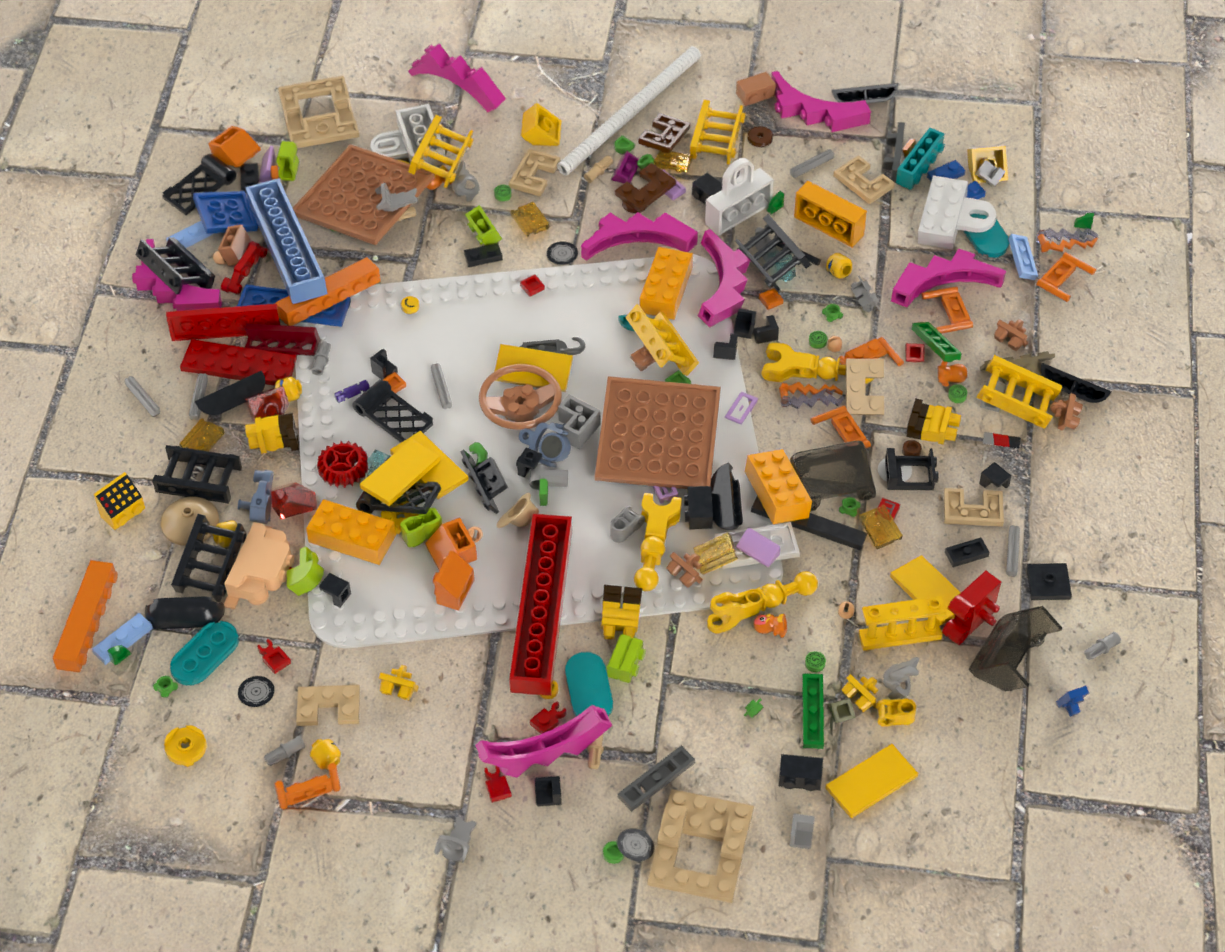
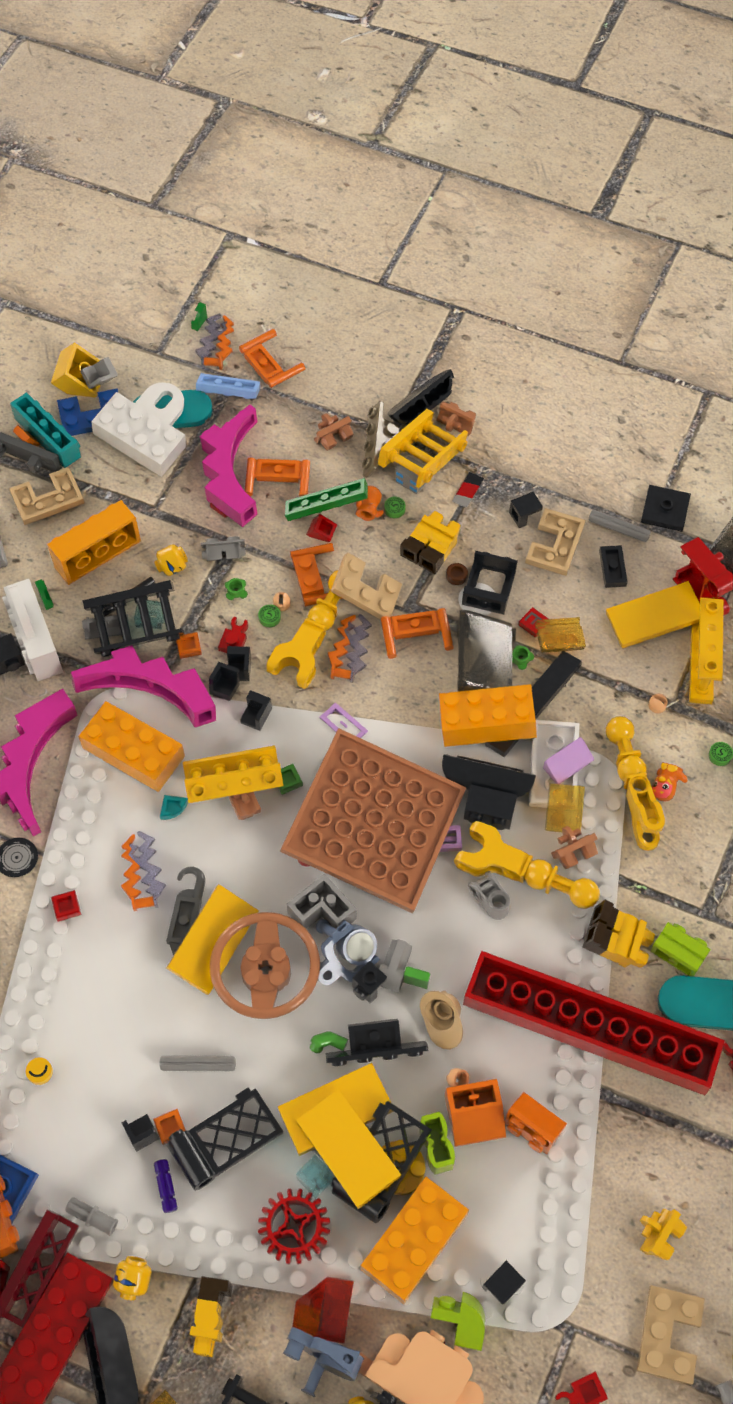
camera: 75 degrees left, 10 degrees up
clear red slope [244,386,289,423] -> none
none -> piece [121,831,166,911]
none -> red plate [218,617,248,653]

